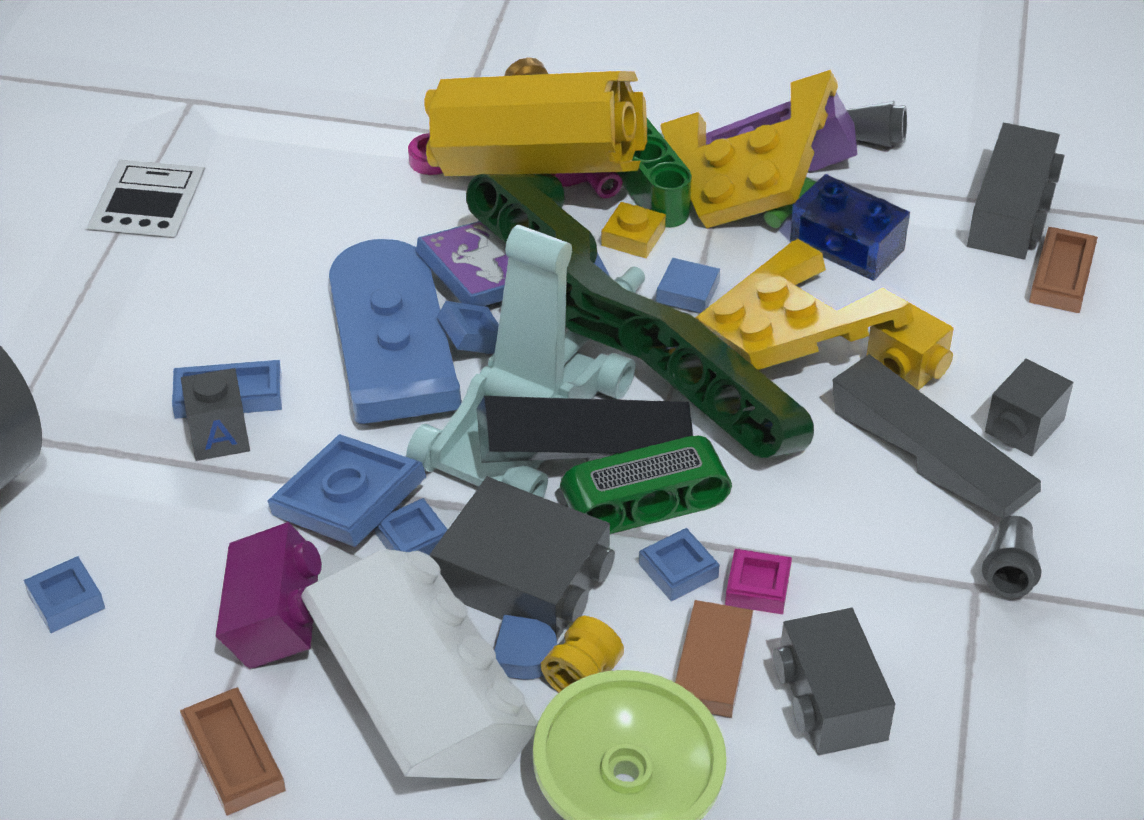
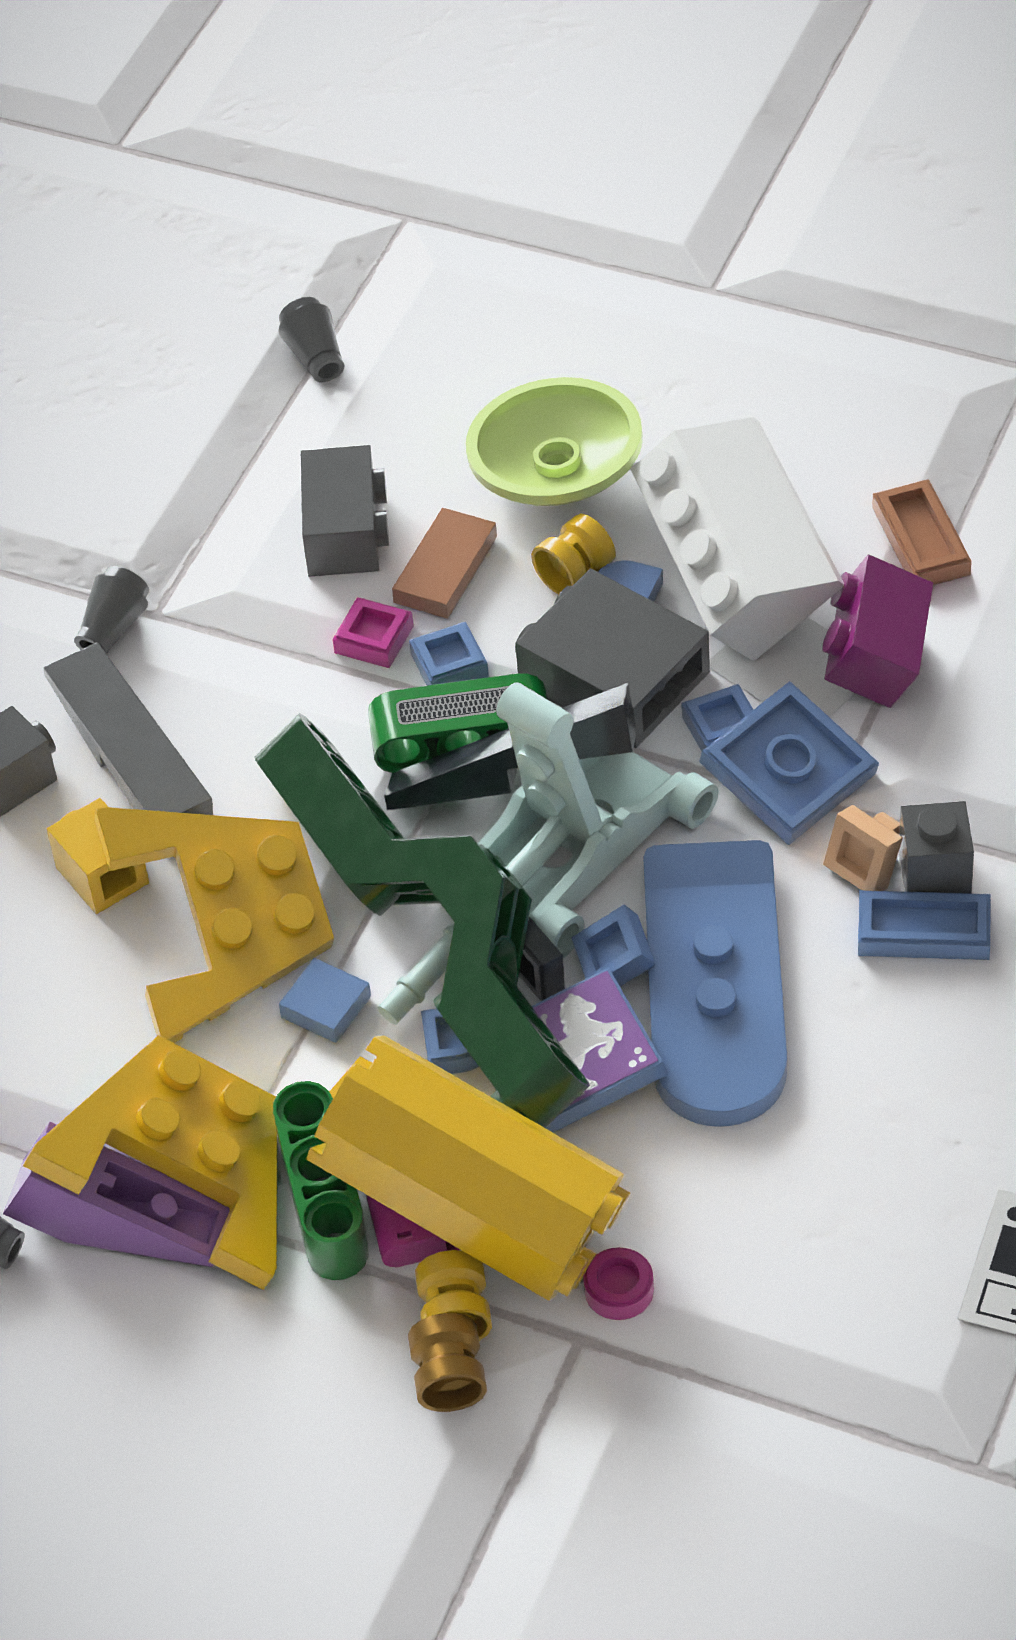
camera: 165 degrees left, 5 degrees up
clear blue brick [790,174,910,281] -> none
none -> light nougat tile [823,805,903,891]

